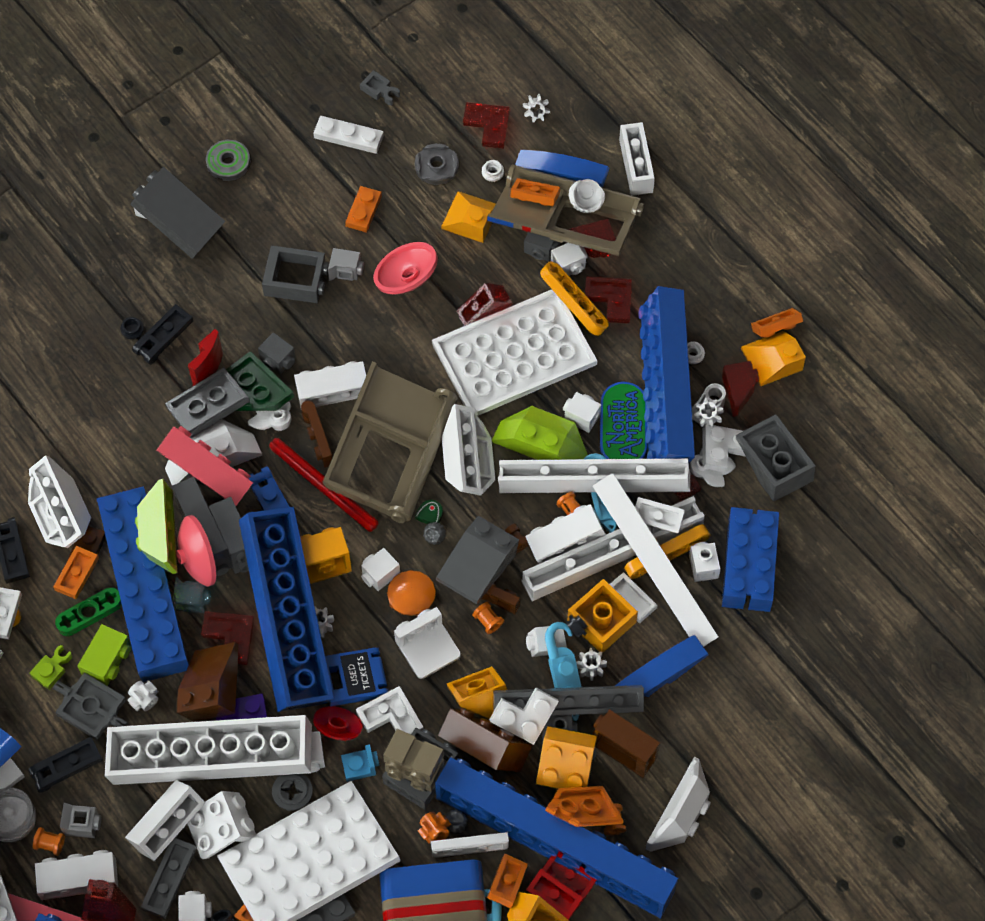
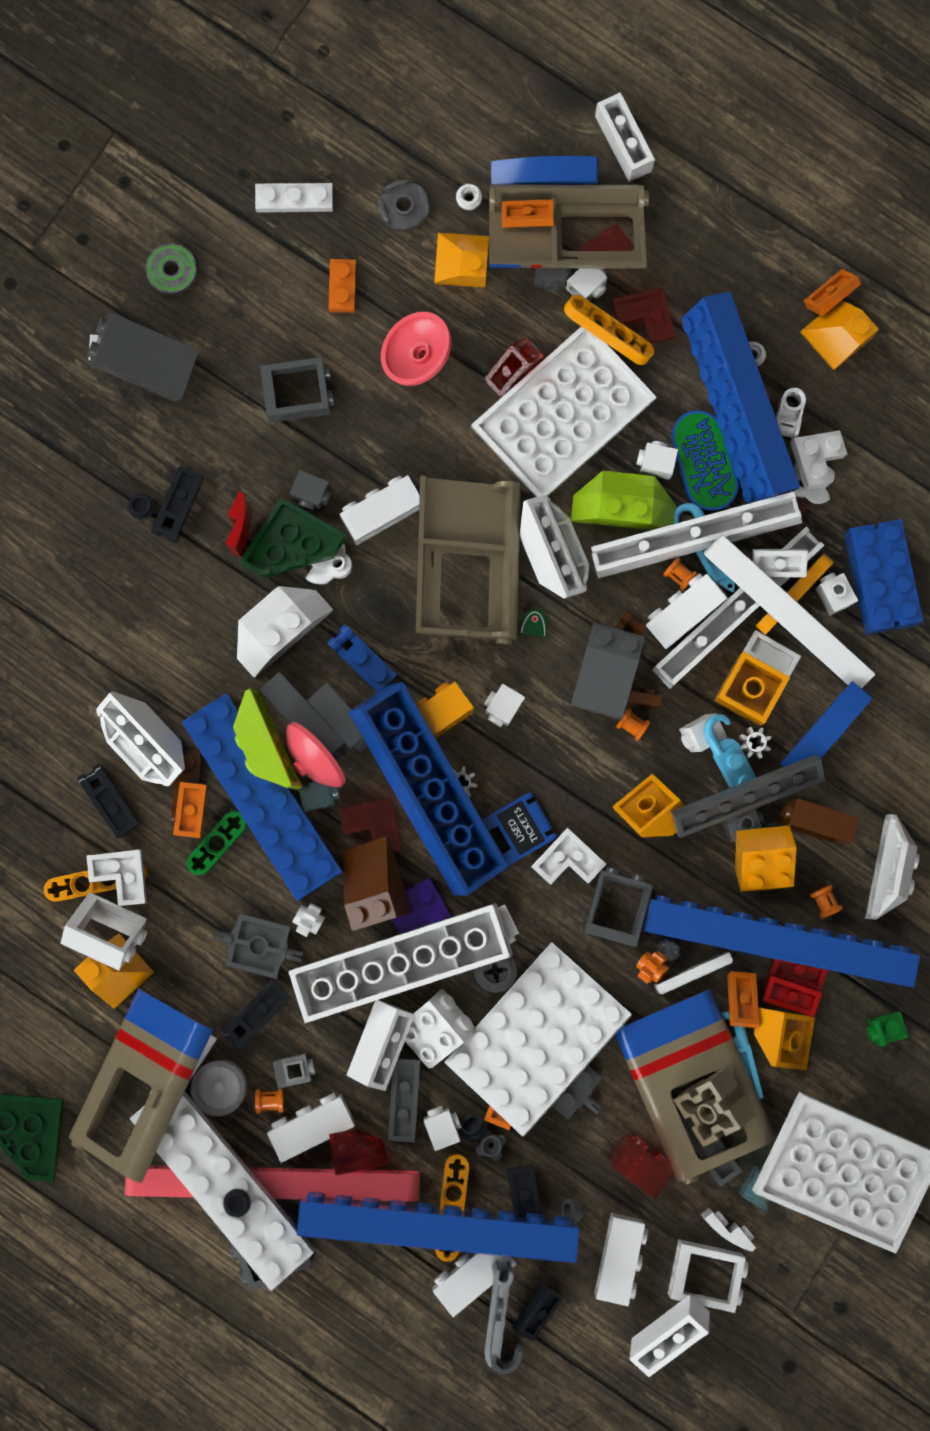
camera: 20 degrees left, 20 degrees up
lime plate [29,645,72,690] -> none
lime brick [78,624,131,686] -> none
coral brick [156,426,253,506] -> none
dark grey tile [165,367,250,438] -> none
red axle [269,438,378,532] -> none
reddish brown plate [301,401,332,468] -> none
red dish [313,706,362,741] -> none
light grey window [328,248,364,281] -> none
dark azure bracket [341,744,379,782] -> none
dark grey plate [360,70,400,106] -> none
dark tan brick [383,729,444,792] -> none
orange dish [387,570,436,616] -> none
white bracket [394,607,460,679] -> none
dark grey piece [423,522,446,545] -> none
reddish brown wedge [438,707,532,772] -> none
clear red plate [463,102,510,149] -> none
white plate [489,688,559,745] -> none
white gear [523,94,550,122] -> none
orange tile [545,786,624,827] -> none
black plate [566,614,588,638] -> none
white hair [569,179,605,213] -> none
white gear [694,398,724,429] -> none
clear red slope [722,361,759,417] -> none
dark grey slope [736,415,816,502] -> none

